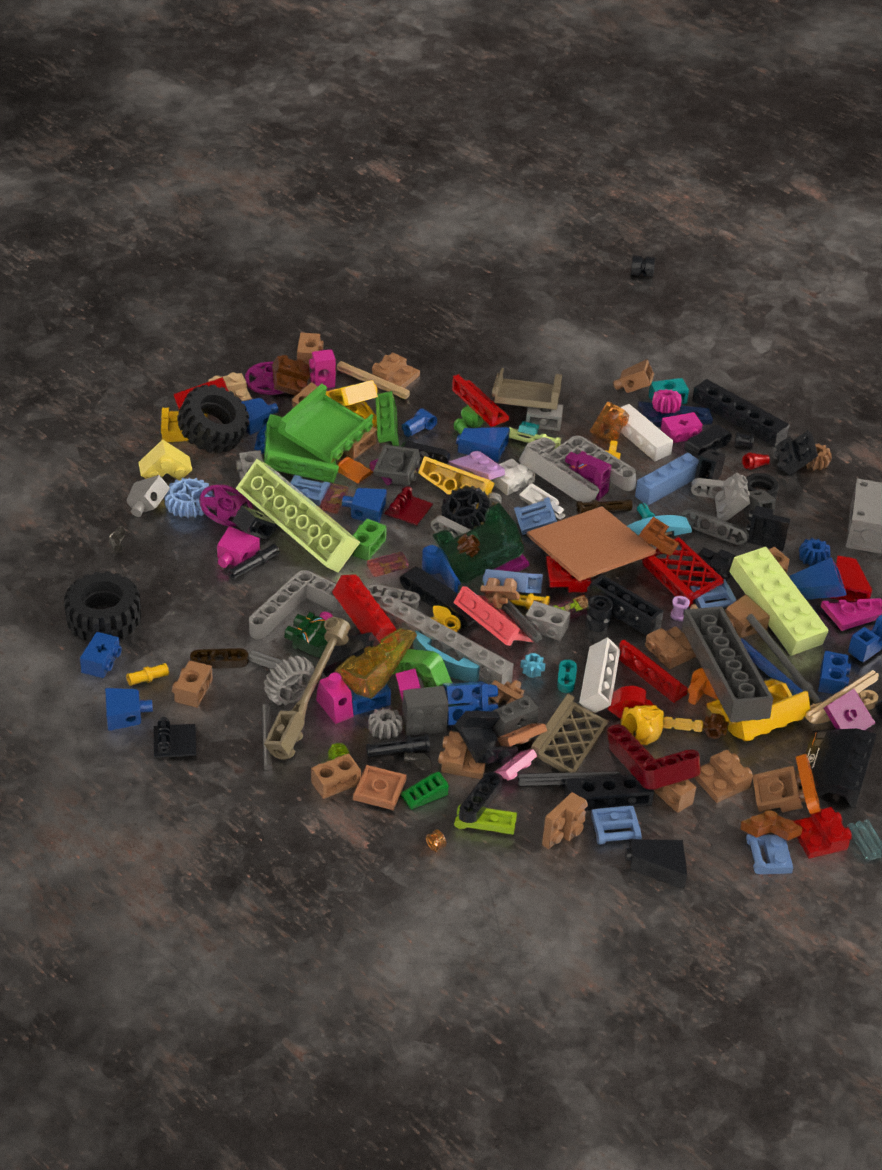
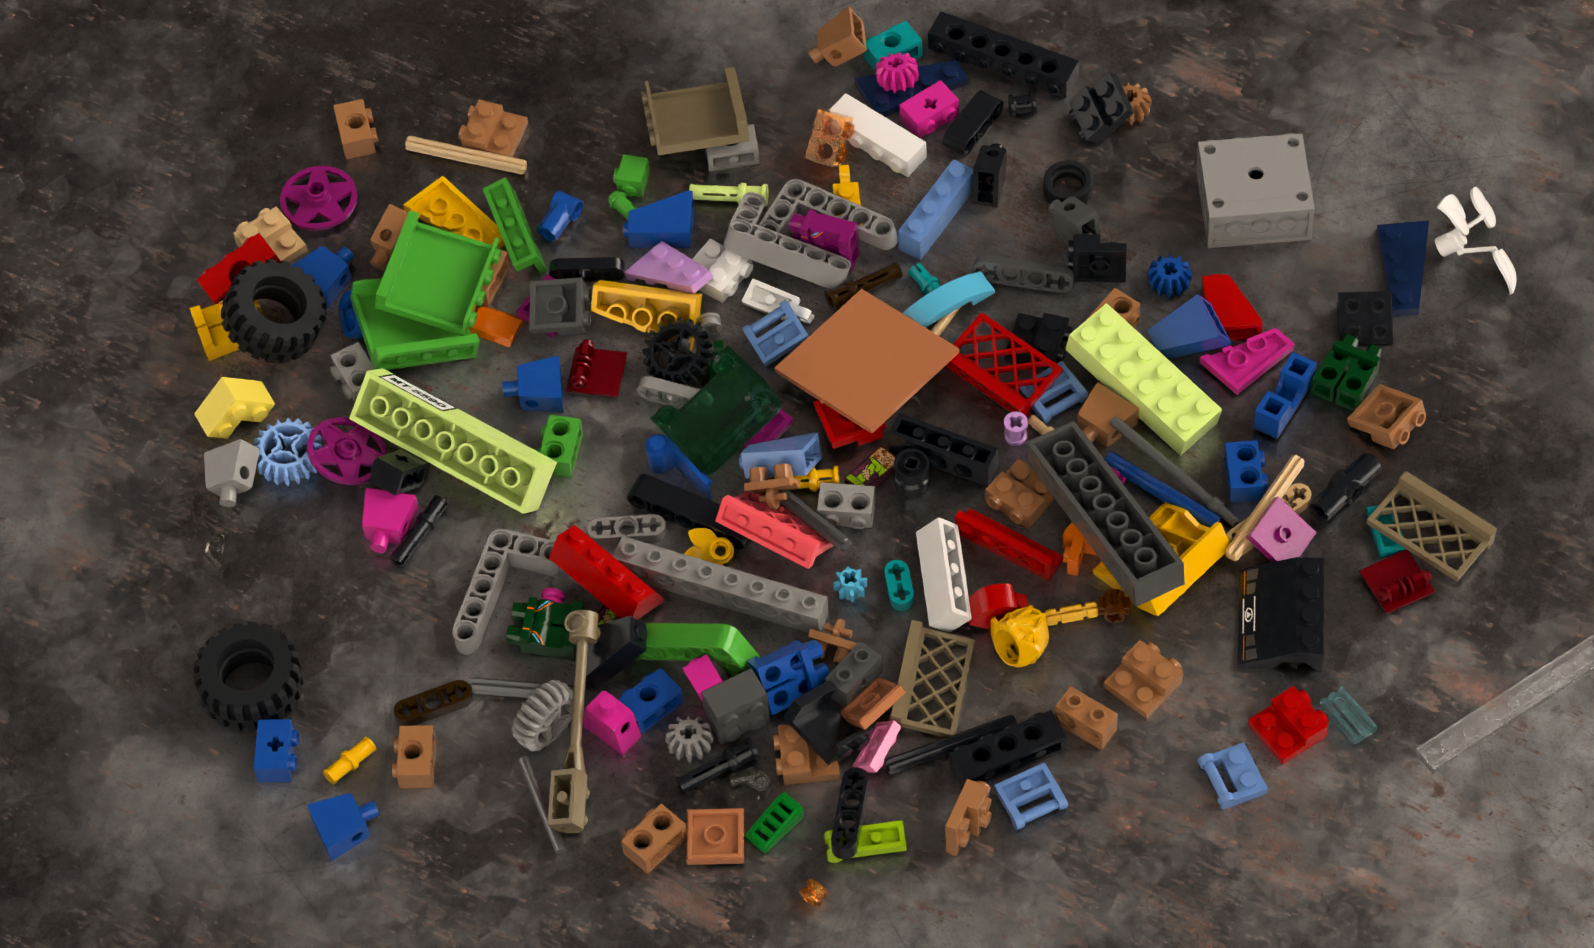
camera: 10 degrees left, 15 degrees up
black hinge [154,717,197,758] -> none
reddish brown plate [272,355,310,396] -> none
medium blue plate [291,475,330,506] -> none
dark pink brick [309,349,336,388] -> none
clear pink tile [320,483,349,514] -> none
clear neon green plate [328,743,349,760] -> none
yellow slope [329,380,378,406] -> none
clear yellow wedge [335,628,417,699] -> none
clear pink tile [367,552,409,577] -> none
medium azure slope [413,631,480,682] -> none
red fence [452,374,509,427] -> none
reddish brown gear [457,533,480,558] -> none
teal tile [518,421,539,436] -> none
dark red beam [607,725,701,790] -> none
black slope [625,839,687,888] -> none
dark orange plate [639,517,679,556] -> none
light grey beam [691,478,725,498] -> none
light grey plate [715,473,750,521] -> none
dark orange plate [740,811,802,841] -> none
red cone [742,453,770,470] -> none
medium nougat plate [753,766,805,813] -> none
orange beam [796,754,821,814] -> none

